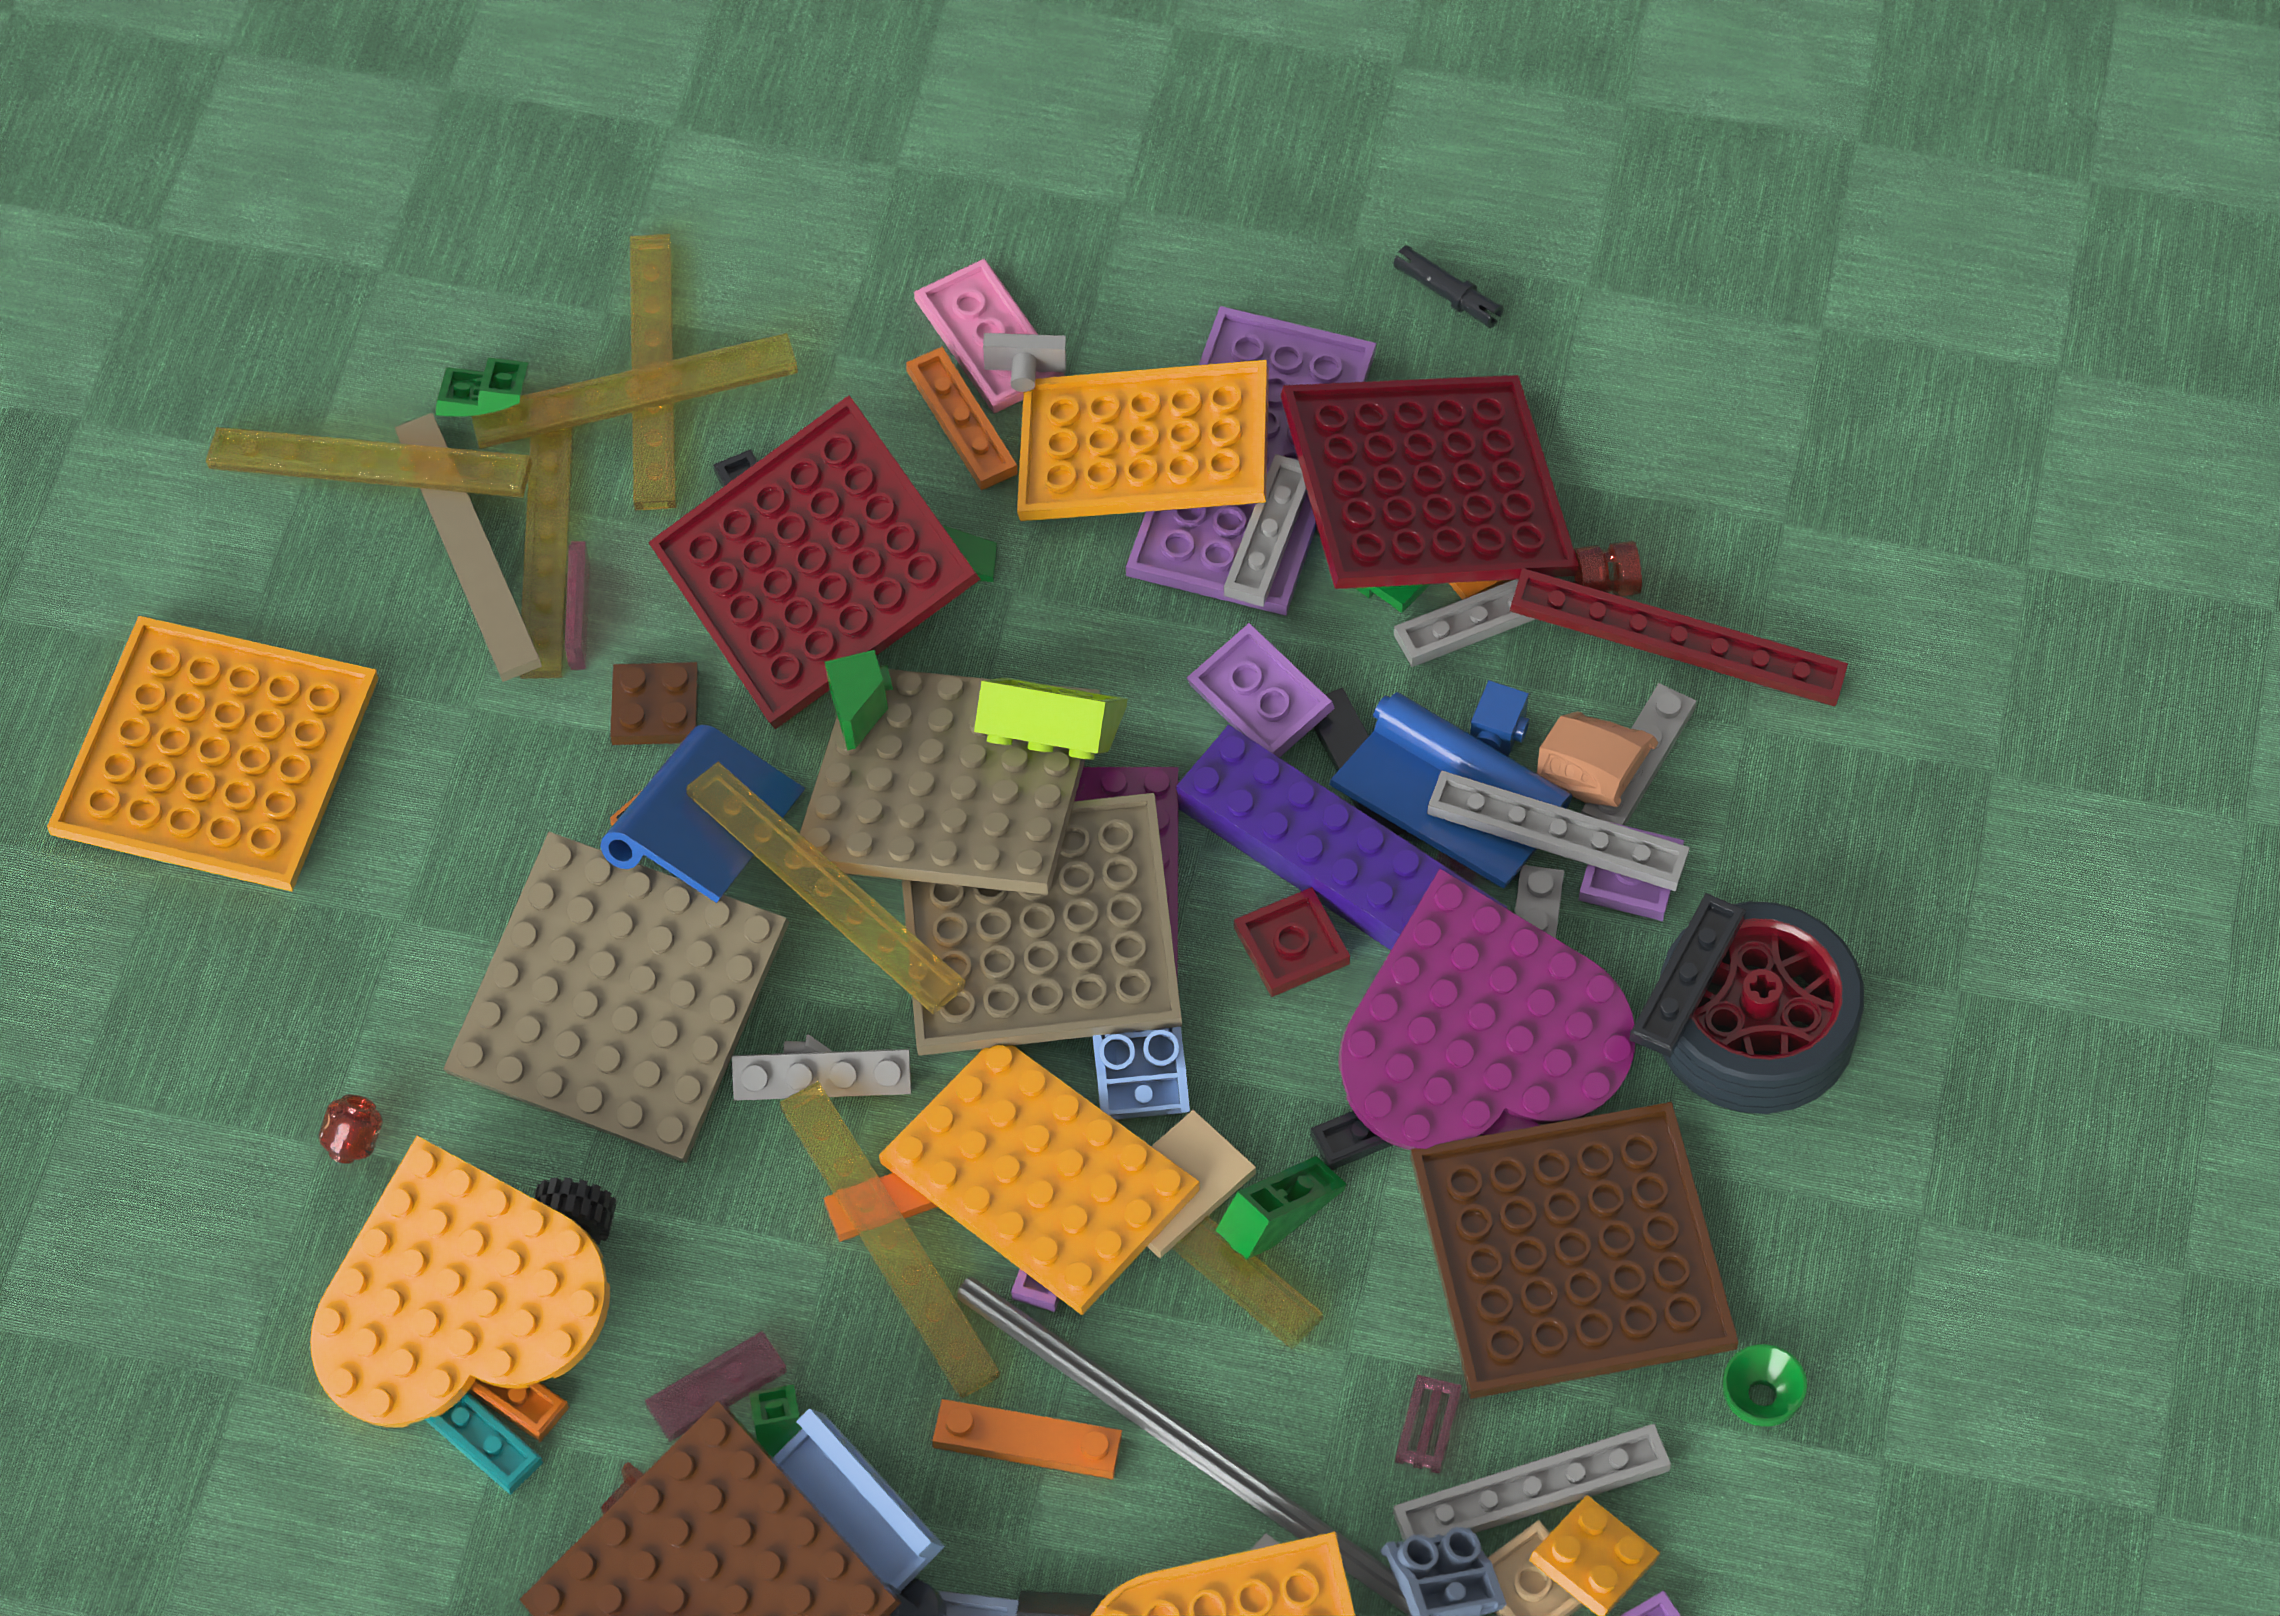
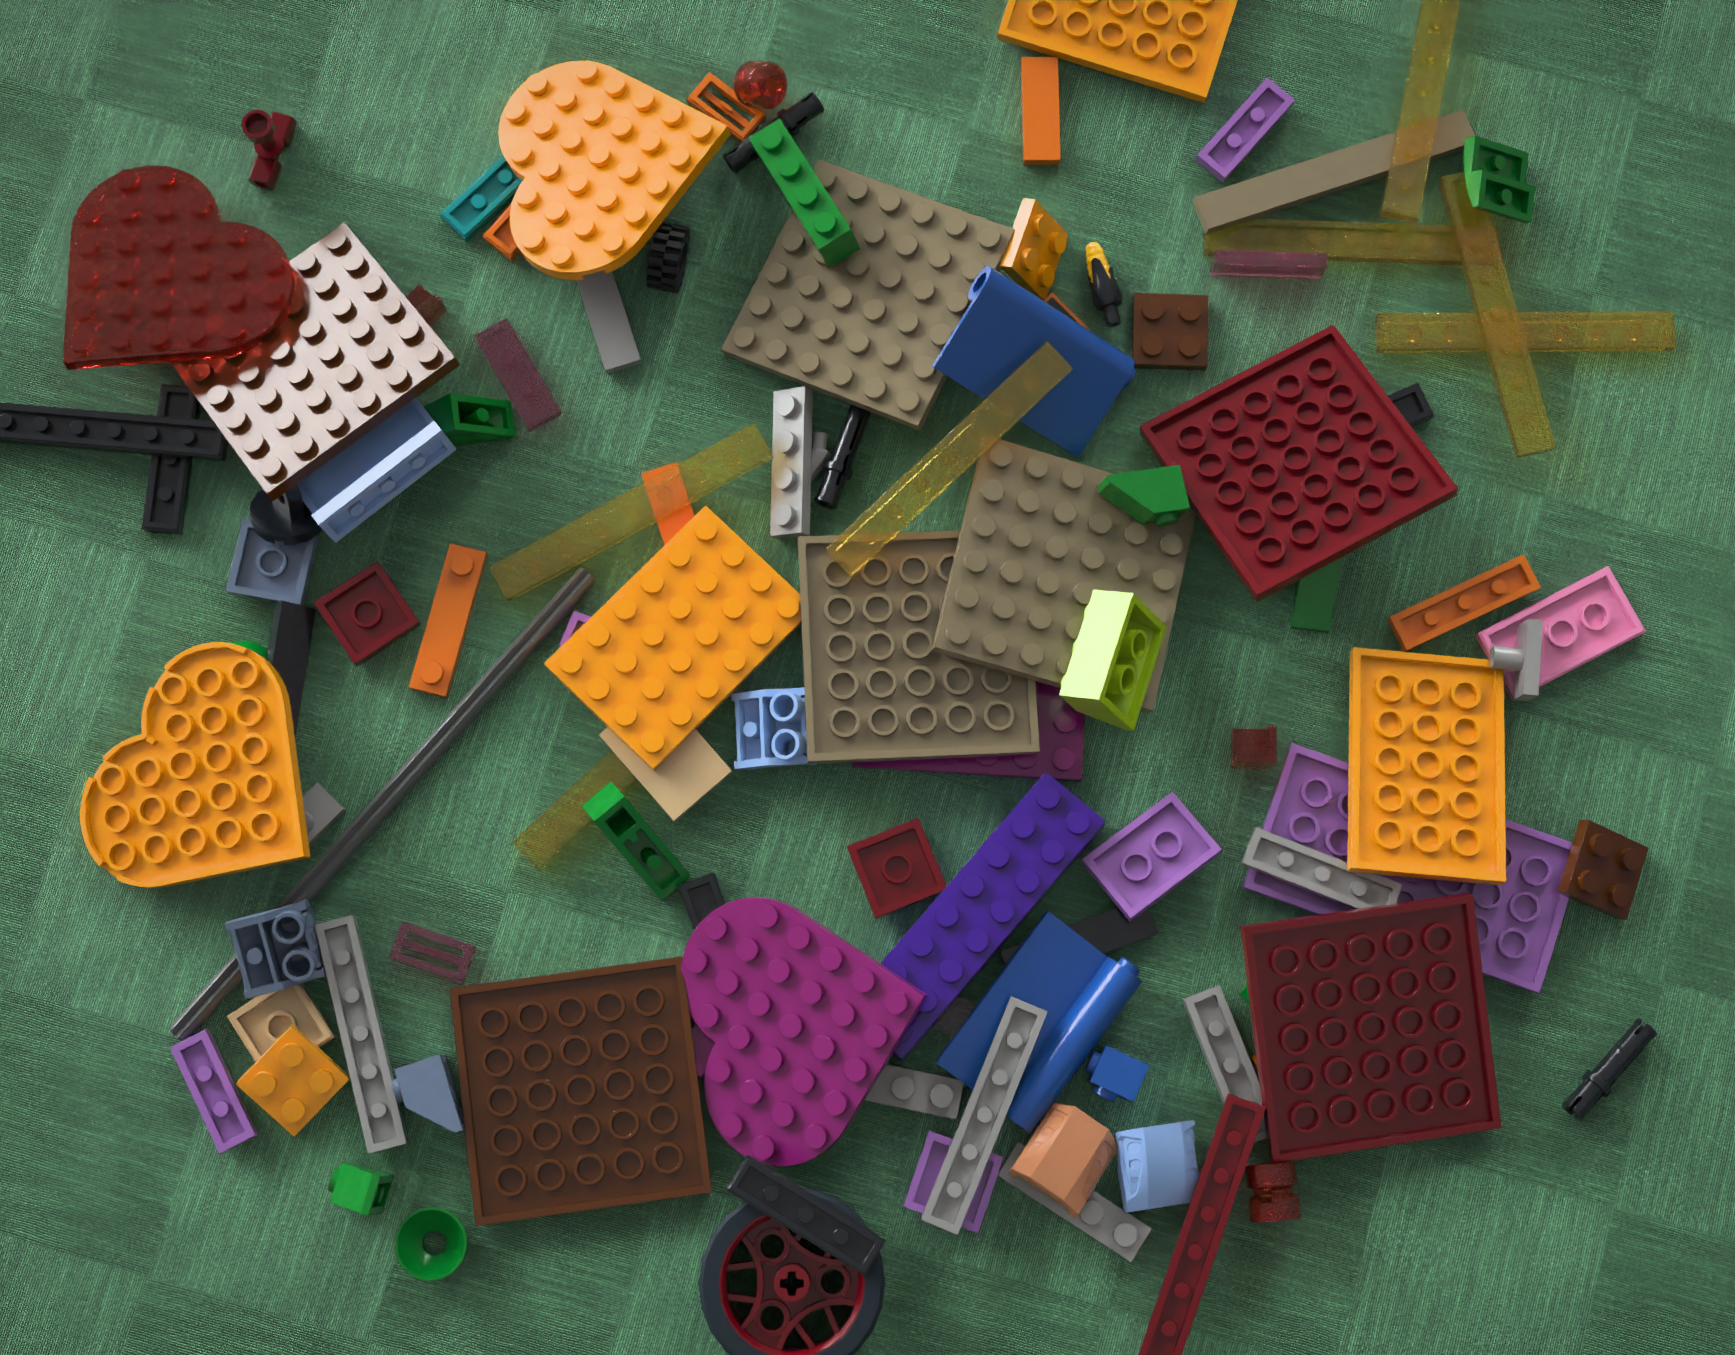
camera: 90 degrees right, 20 degrees up
none -> dark red plate [314,561,421,667]
none -> green slope [328,1162,395,1216]
none -> sand blue slope [392,1054,465,1133]
none -> light grey tile [576,270,642,374]
none -> orange tile [687,72,767,143]
none -> black pin [722,91,825,174]
none -> green brick [748,118,860,268]
none -> black pin [814,405,871,510]
none -> light orange plate [999,198,1068,300]
none -> orange tile [1021,57,1061,165]
none -> black piece [1085,242,1122,327]
none -> light blue slope [1115,1120,1199,1213]
none -> medium lavender plate [1195,77,1295,183]
none -> clear red panel [1231,725,1277,769]
none -> reddish brown plate [1557,820,1649,920]

